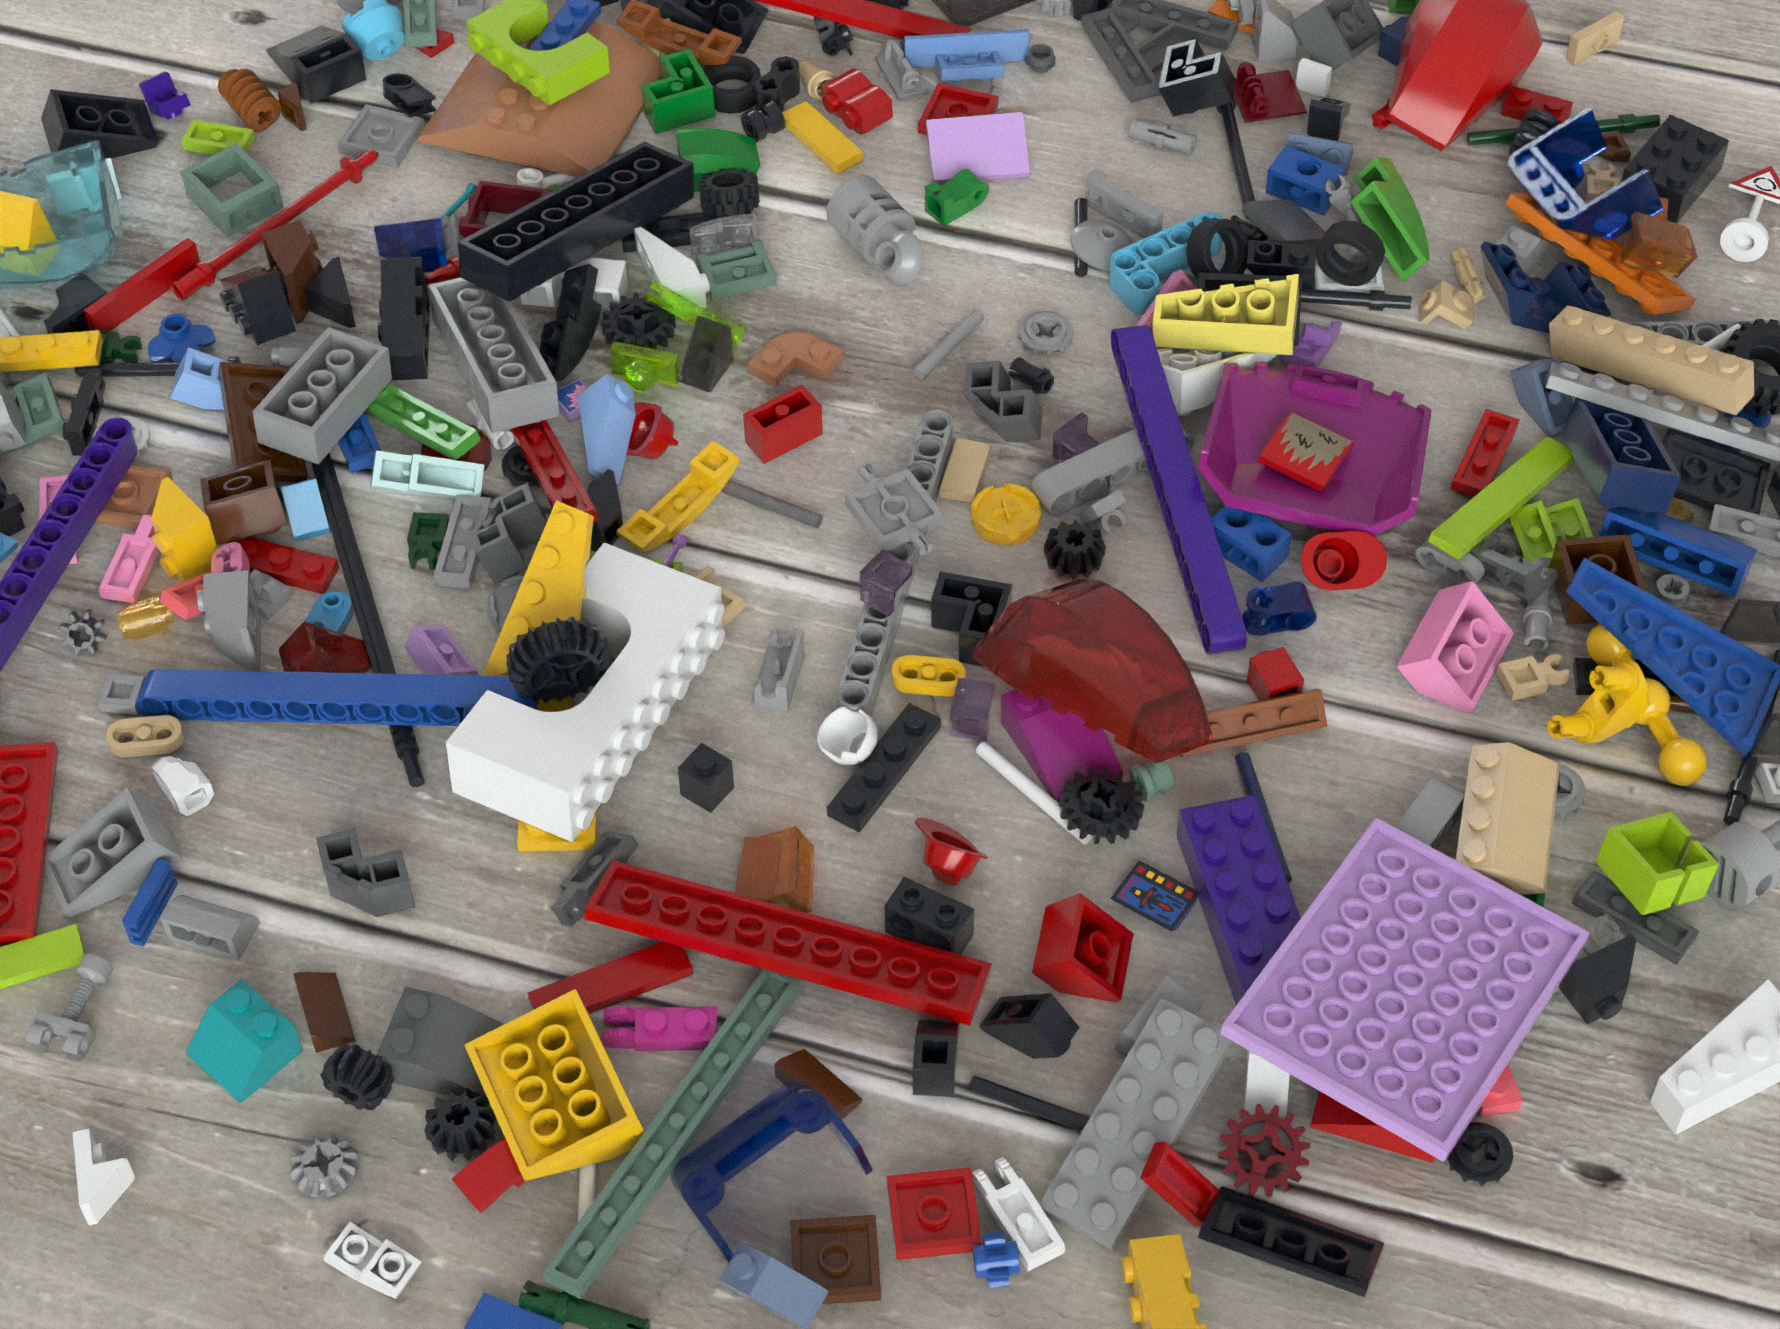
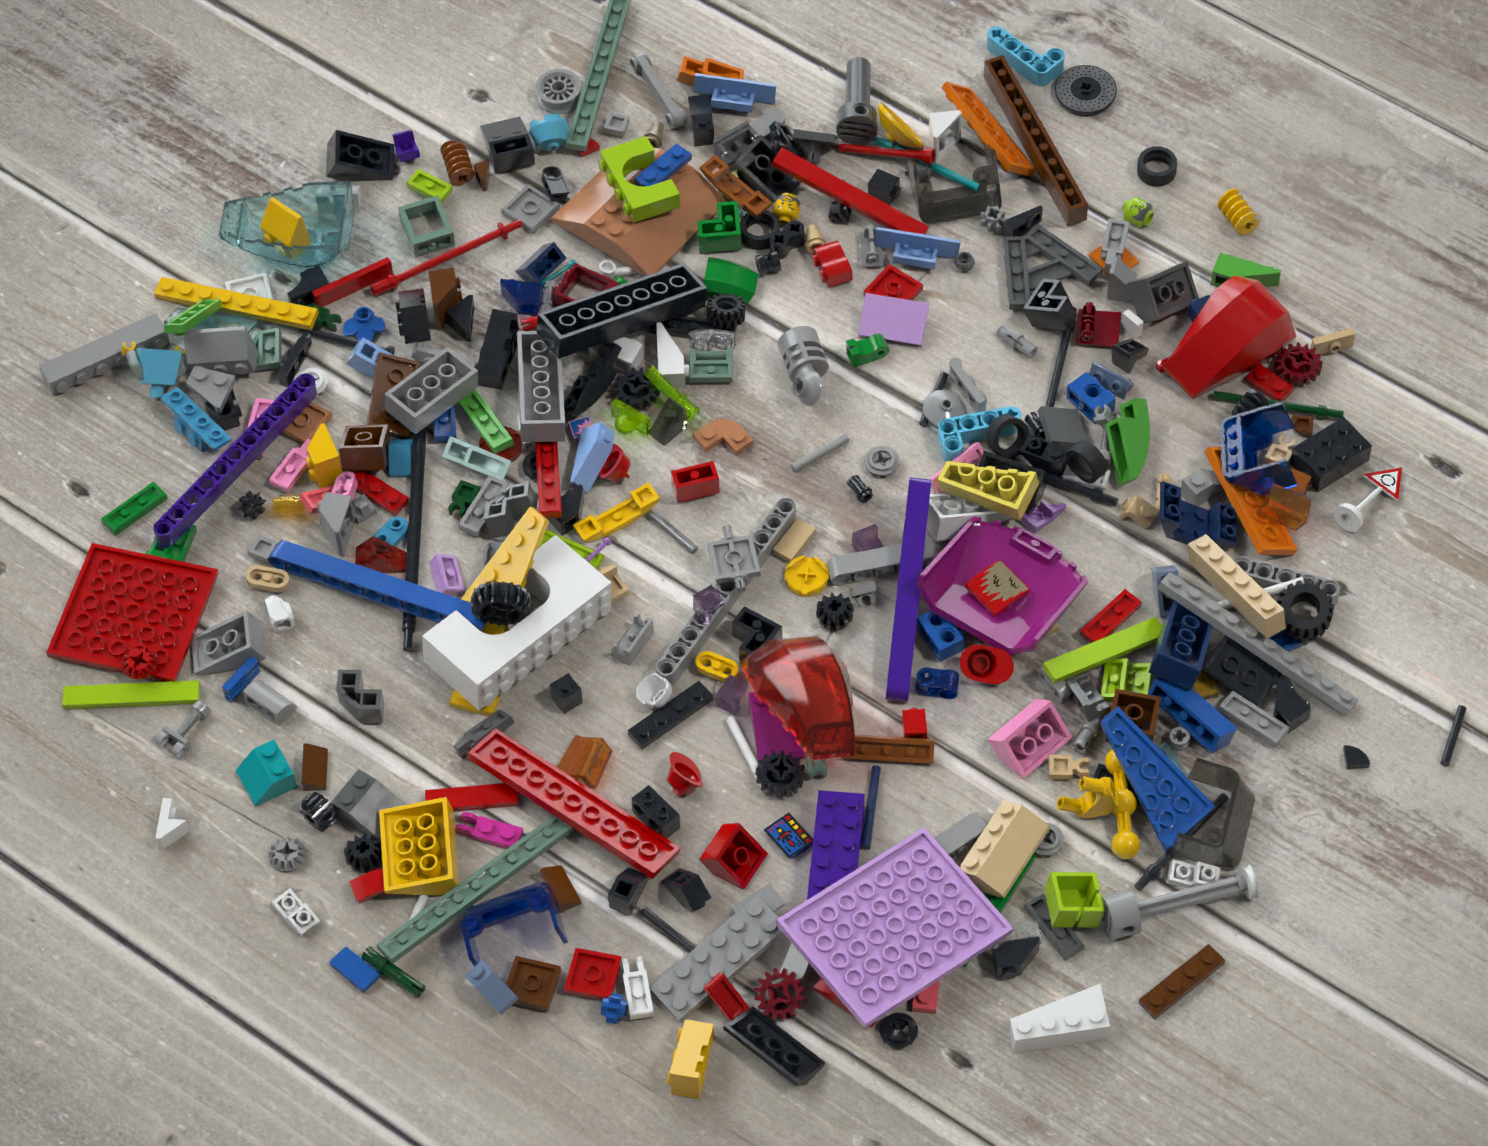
camera: 20 degrees right, 5 degrees up
yellow tile [782,101,863,174] -> none
dark grey brick [964,361,1043,442] -> none
none -> dark blue brick [515,242,567,285]
none -> yellow head [772,193,801,226]
none -> dark red gear [1275,342,1323,386]

